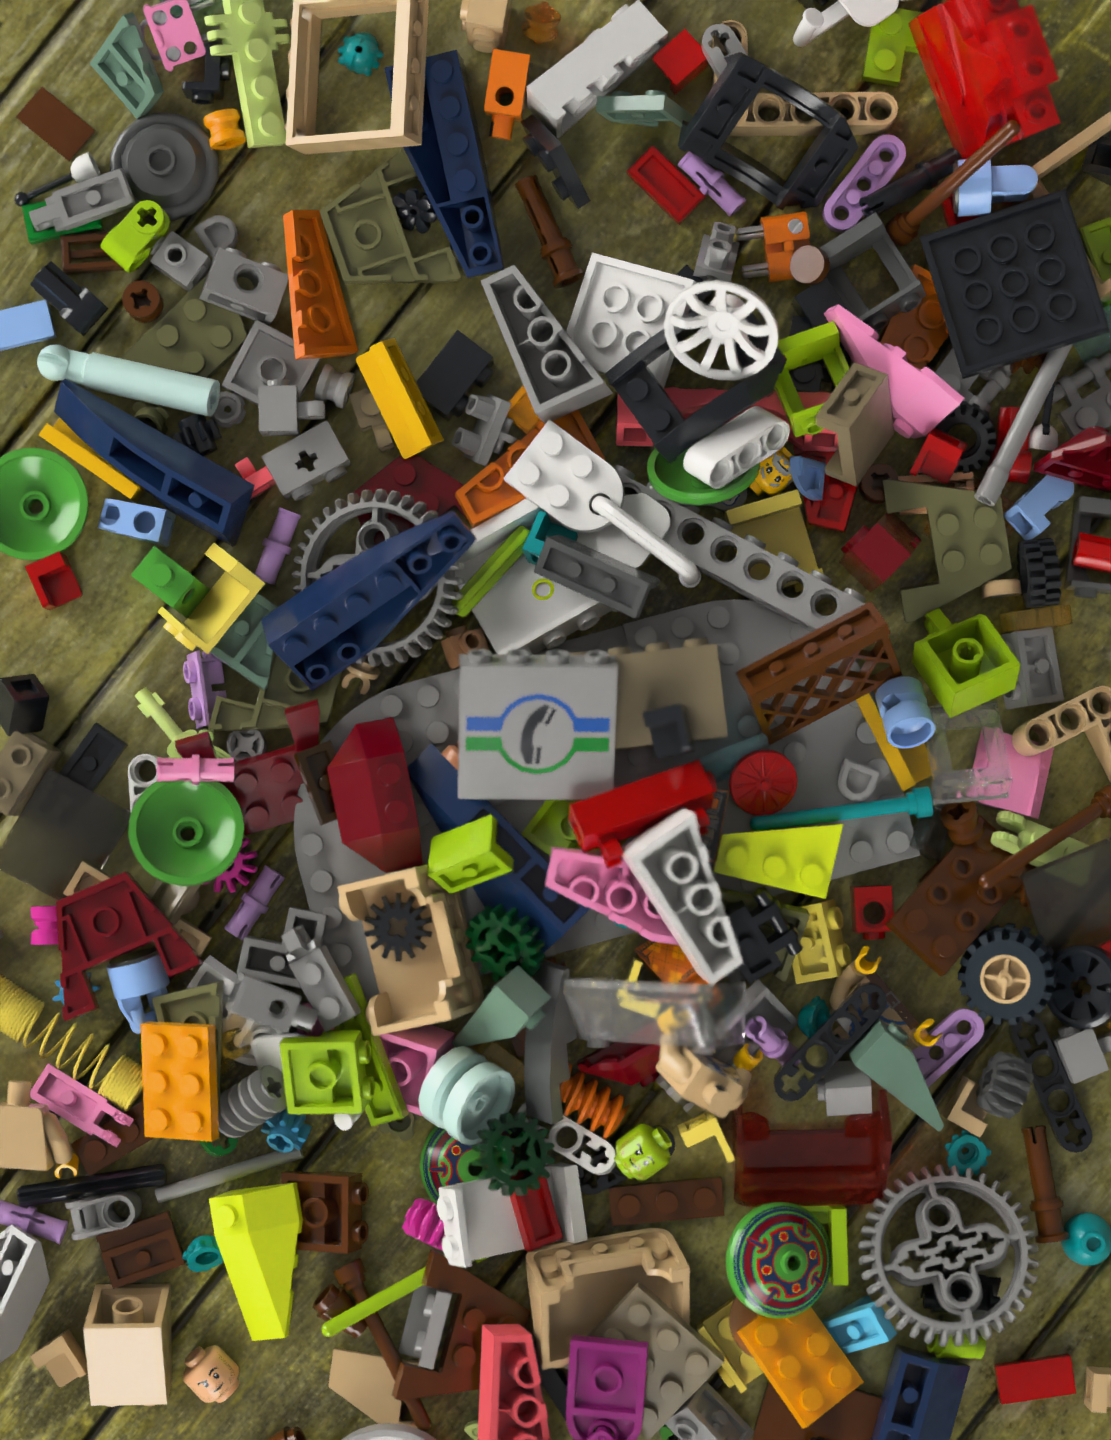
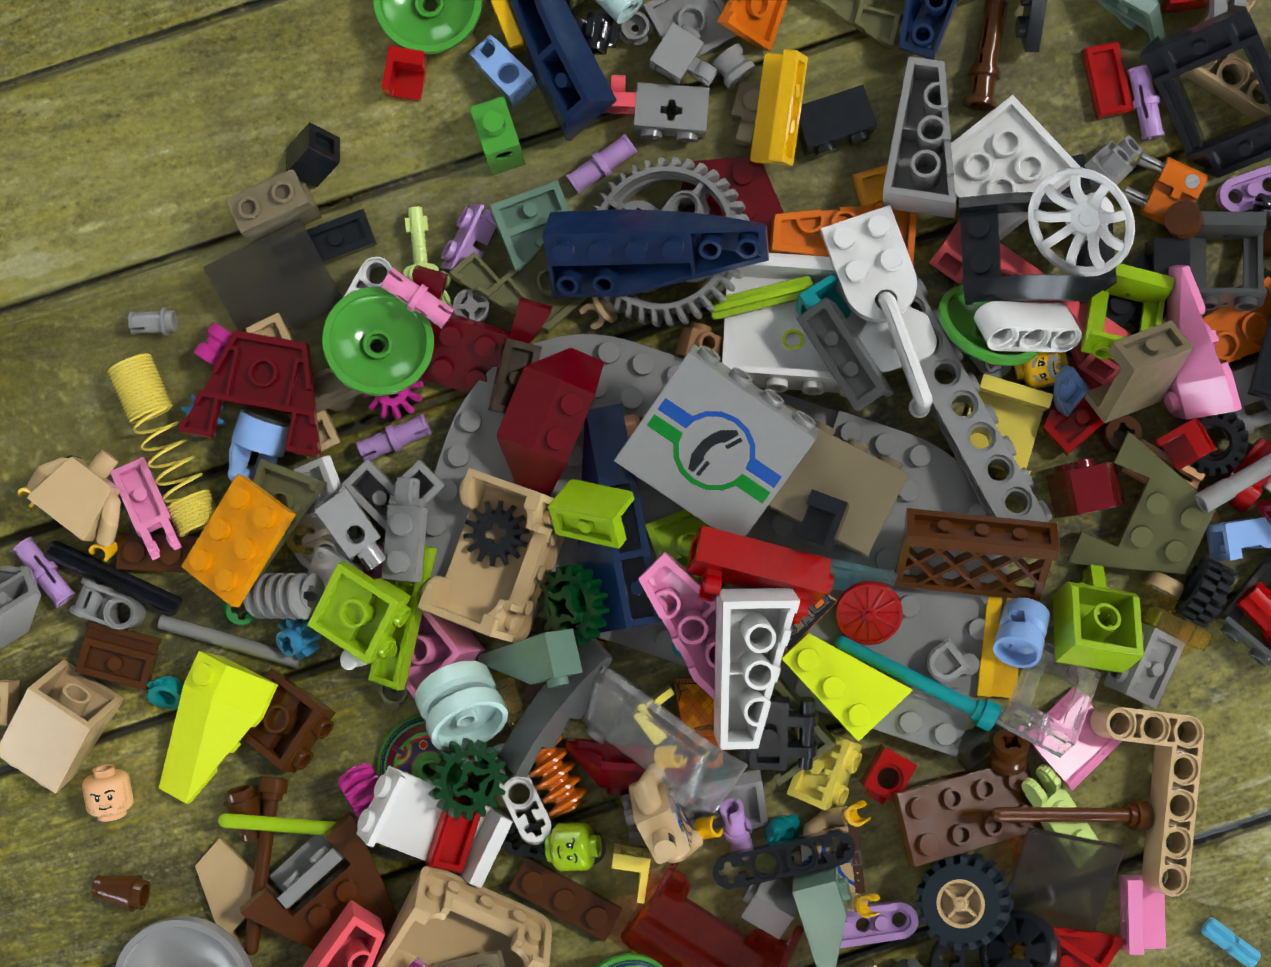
camera: 30 degrees right, 0 degrees up
light yellow panel [157,542,265,654] -> none
light grey hips [451,394,518,466] -> none

